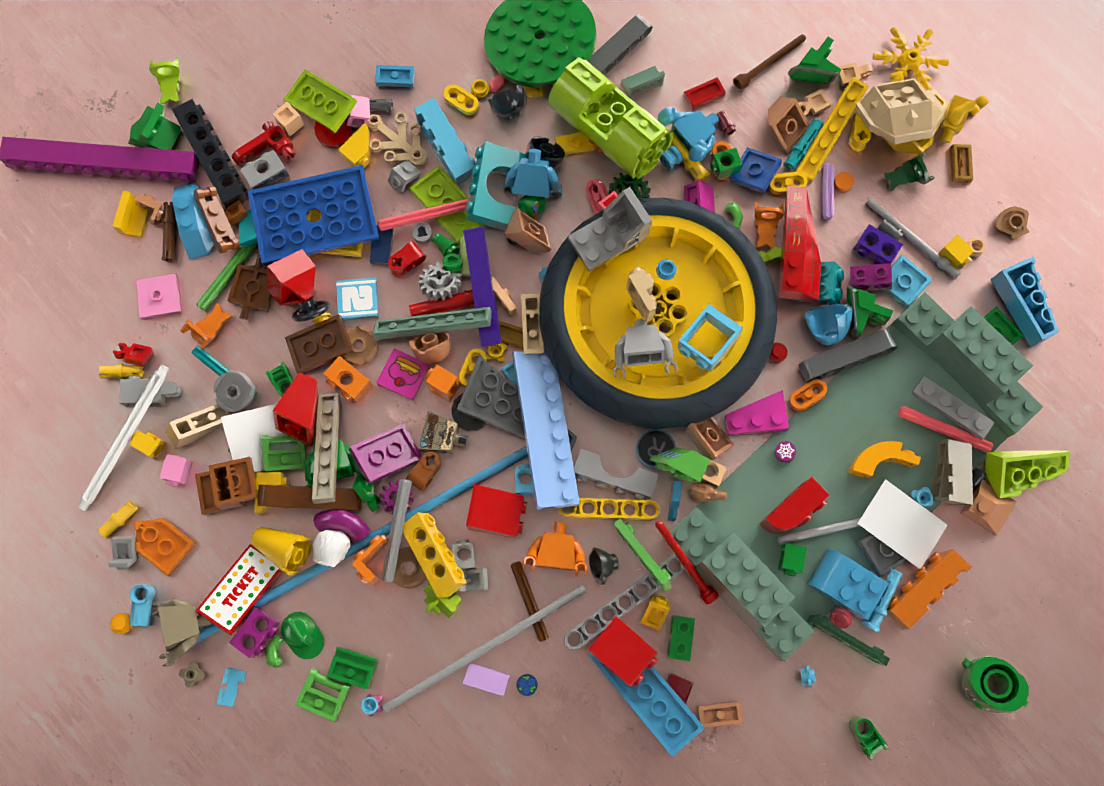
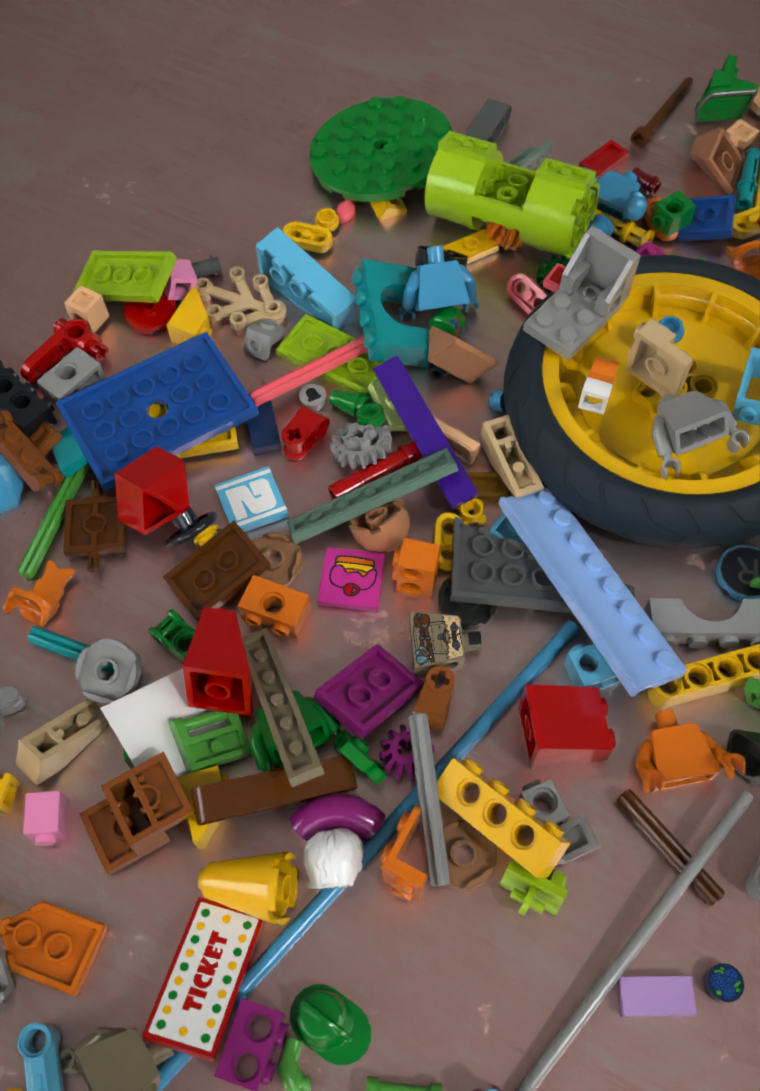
camera: 15 degrees left, 15 degrees down
green plate [327,647,378,689] -> none
dark azure plate [375,65,415,87] -> none
black cylinder [488,84,527,120] -> none
none -> leg [578,356,619,415]

